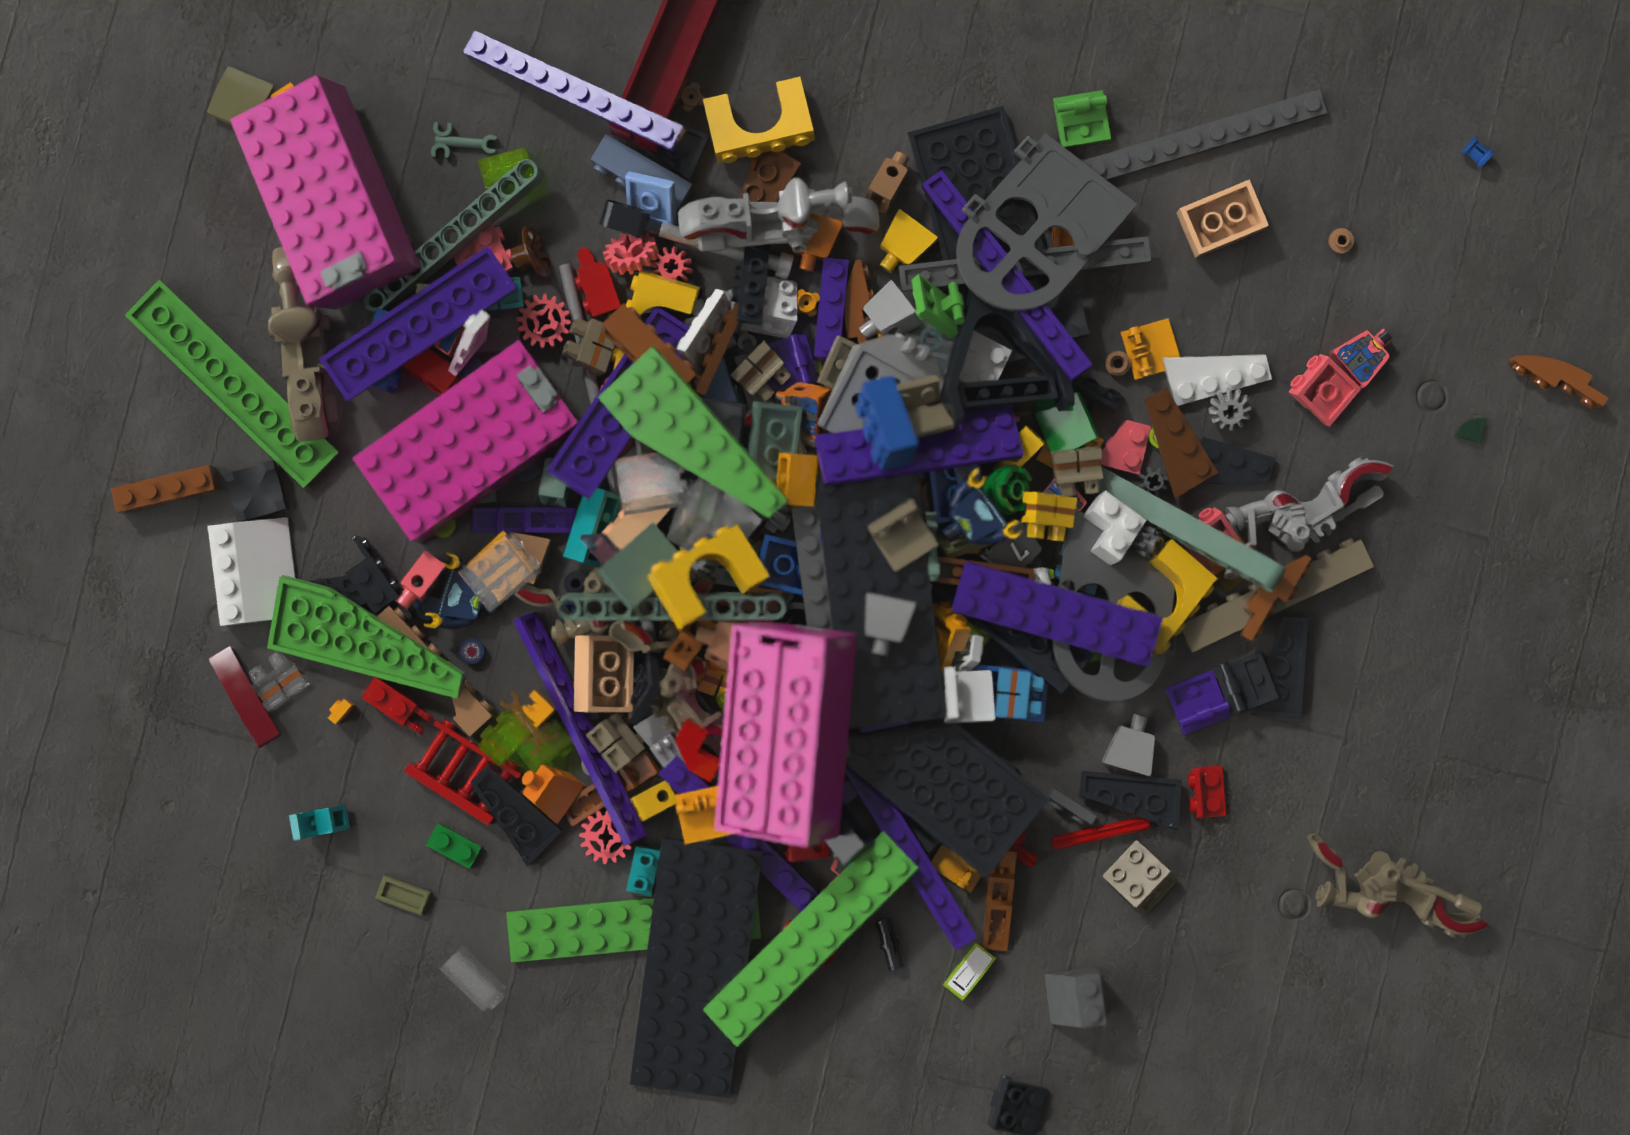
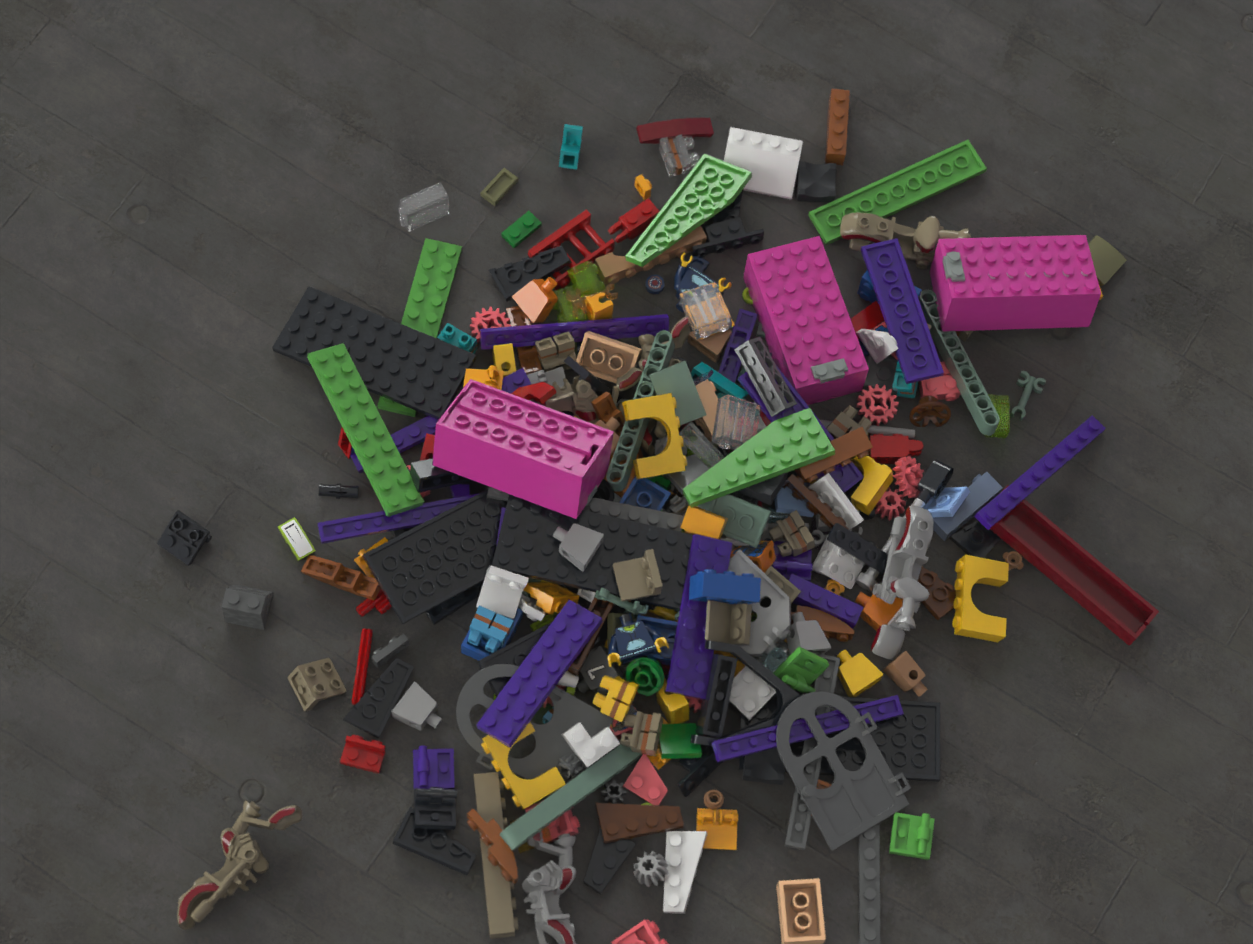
camera: 100 degrees right, 20 degrees down
coral torso [396,550,447,610] -> none
none -> dark grey fence [734,337,797,417]

